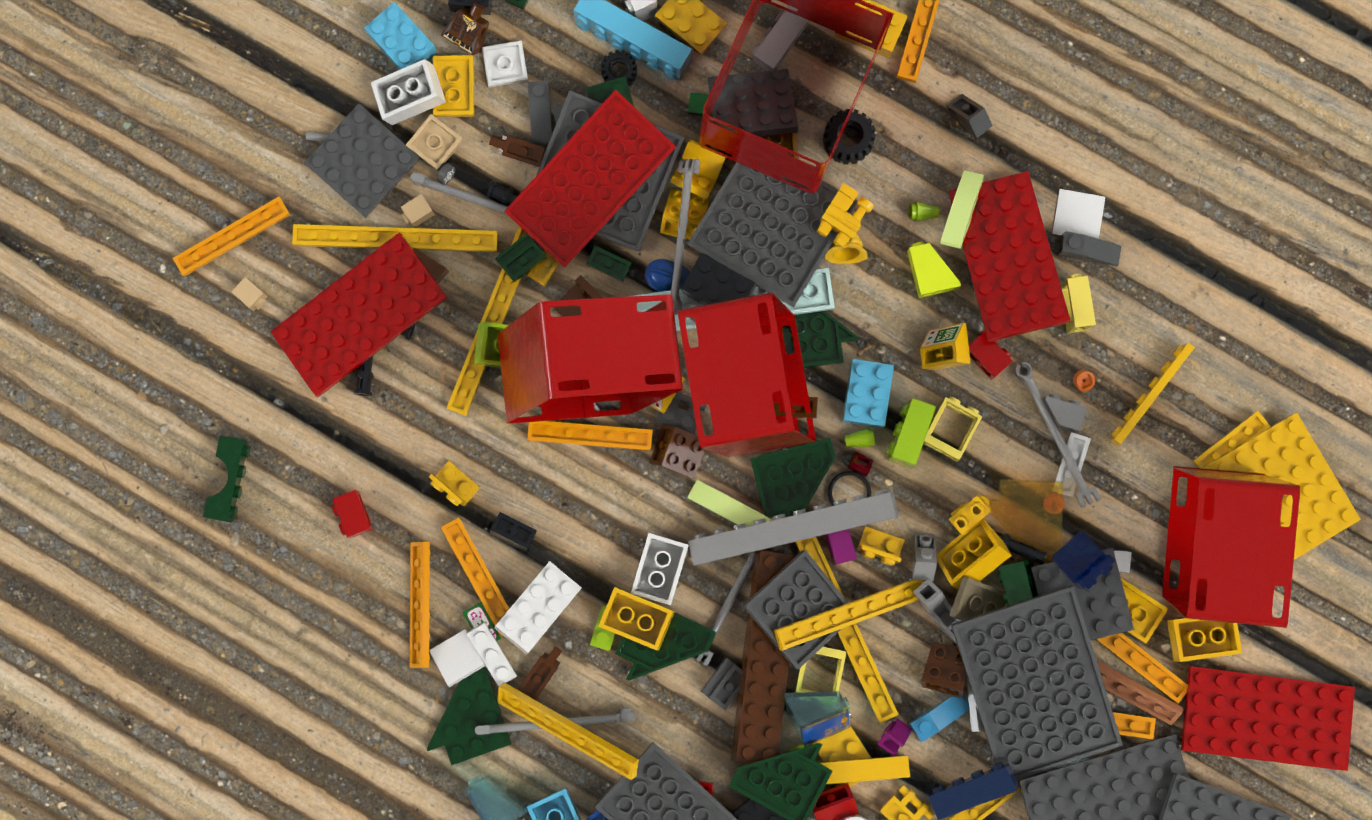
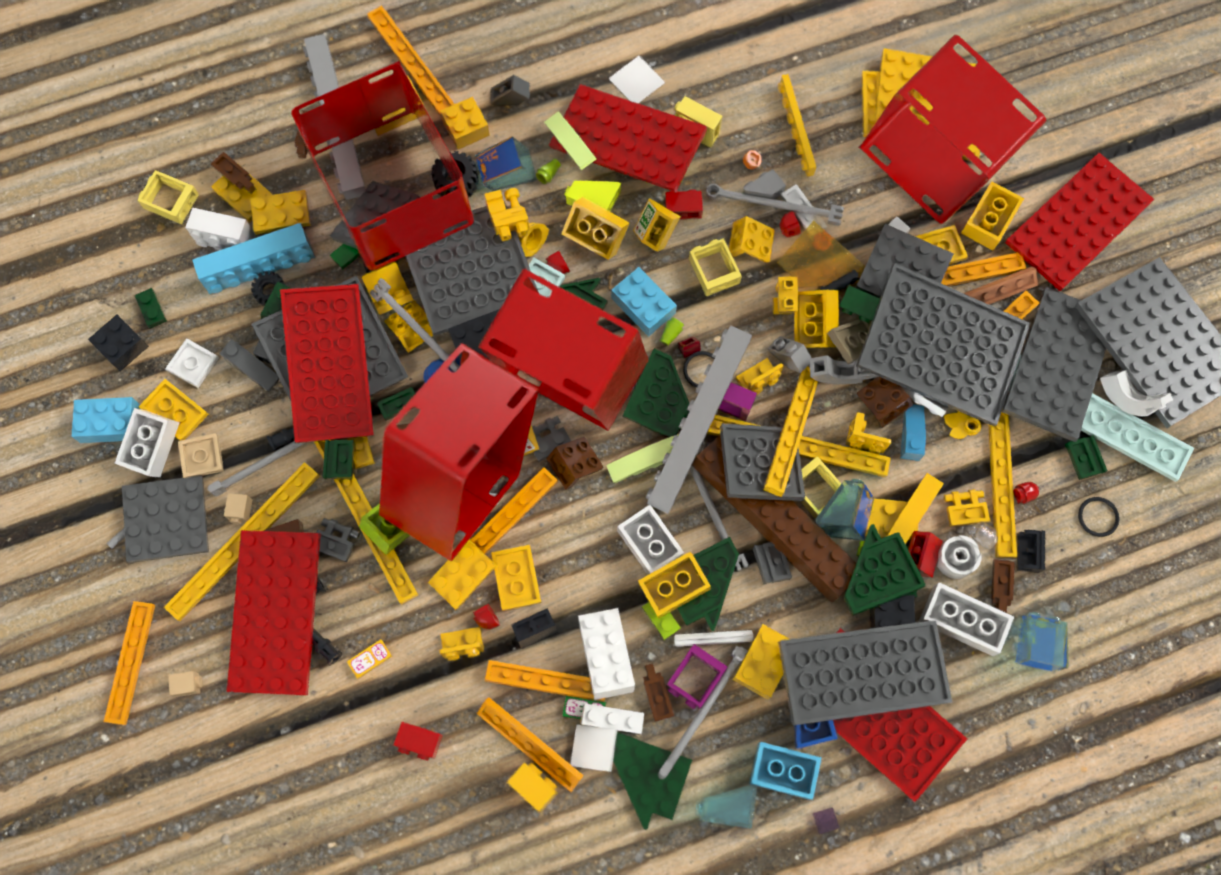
camera: 50 degrees left, 10 degrees down
dark green arch [203,436,250,523] -> none
dark grey tile [437,163,456,184] -> none
reddish brown torso [441,2,489,56] -> none
reddish brown hinge [489,134,547,167] -> none
yellow plate [497,682,639,780] -> none
magenta window [877,719,912,756] -> none
lime brick [886,398,936,469] -> none
dark blue brick [928,762,1019,820] -> none
clear blue bracket [1052,531,1115,589] -> none
dark grey slope [1057,231,1121,266] -> none
none -> dark grey plate [316,518,360,563]
none -> tile [347,639,393,679]
none -> yellow plate [428,539,497,610]
none -> yellow brick [440,96,490,150]
none -> red piece [473,604,500,630]
none -> slope [475,136,538,192]
none -> yellow plate [491,545,541,611]
none -> yellow brick [507,762,558,812]
none -> red piece [546,251,571,274]
none -> yellow brick [561,197,630,260]
none -> magenta window [666,644,727,710]
none -> white axle [674,630,754,647]
none -> yellow bracket [729,216,775,263]
none -> yellow brick [733,624,789,700]
none -> red piece [780,211,801,237]
none -> yellow bracket [845,412,891,455]
none -> yellow plate [943,411,981,439]

